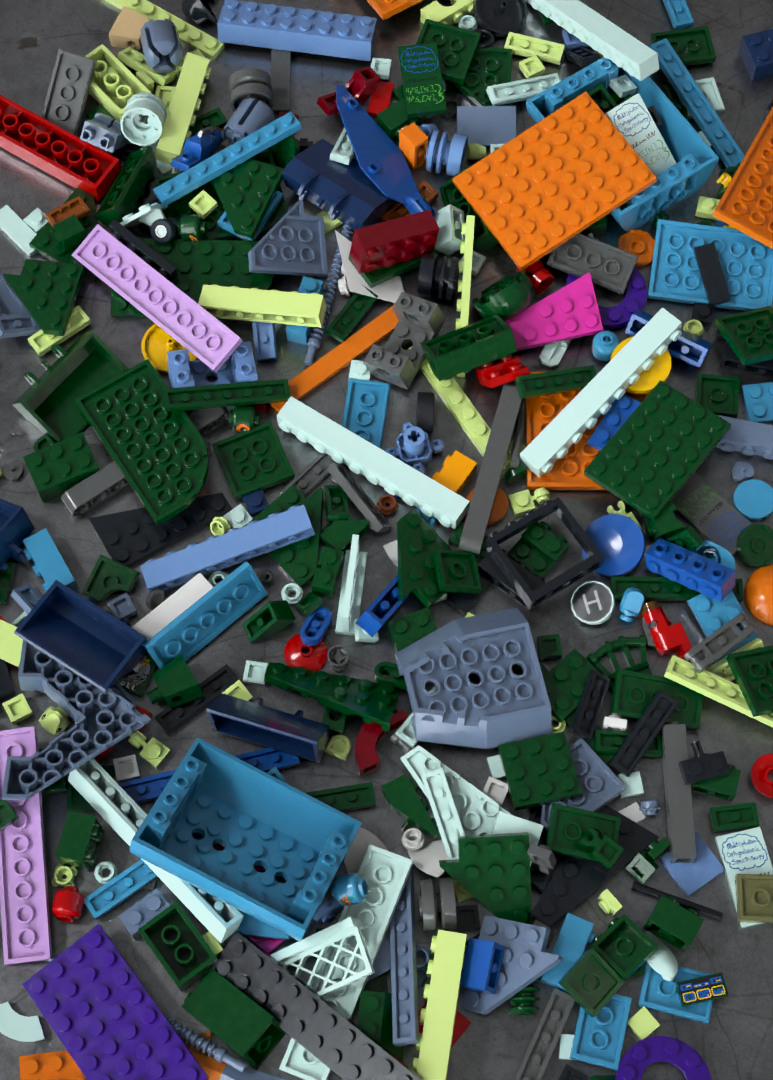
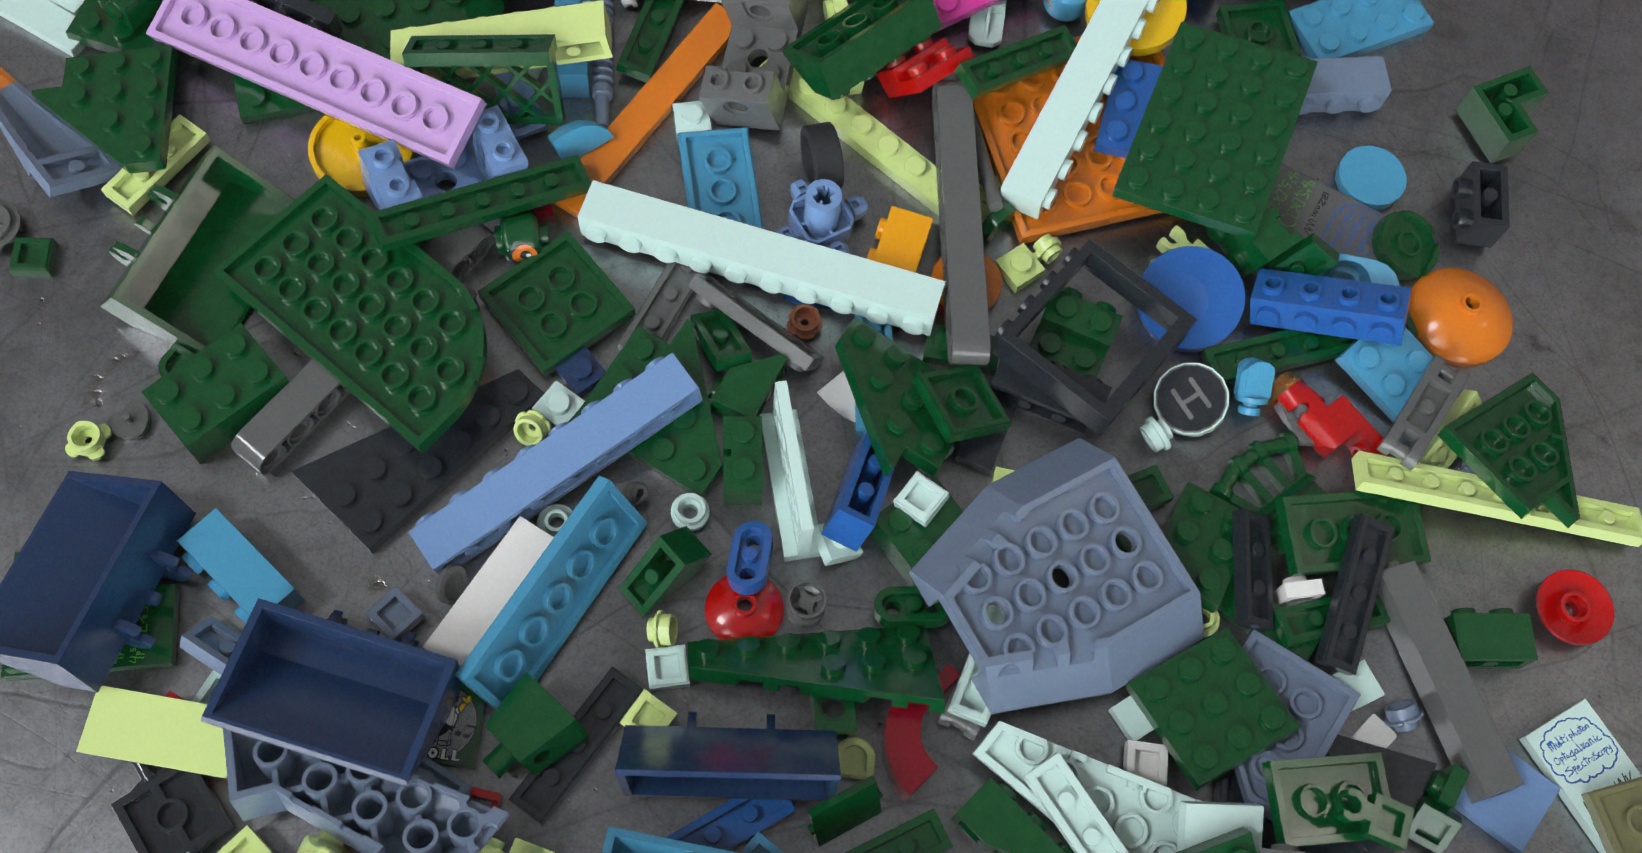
camera: 25 degrees left, 0 degrees up
dark green tile [81,554,140,603] -> none
dark green tile [295,592,324,616] -> none
black plate [678,741,730,785] -> none
dark green plate [709,802,760,832] -> none
sand blue piece [731,461,755,482] -> none
none -> dark green fence [402,34,566,124]
none -> dark azure brick [548,120,615,159]
none -> yellowish green plate [647,610,678,648]
none -> dark green piece [807,775,883,847]
none -> light aqua tile [893,471,949,527]
none -> light aqua plate [1139,416,1173,453]

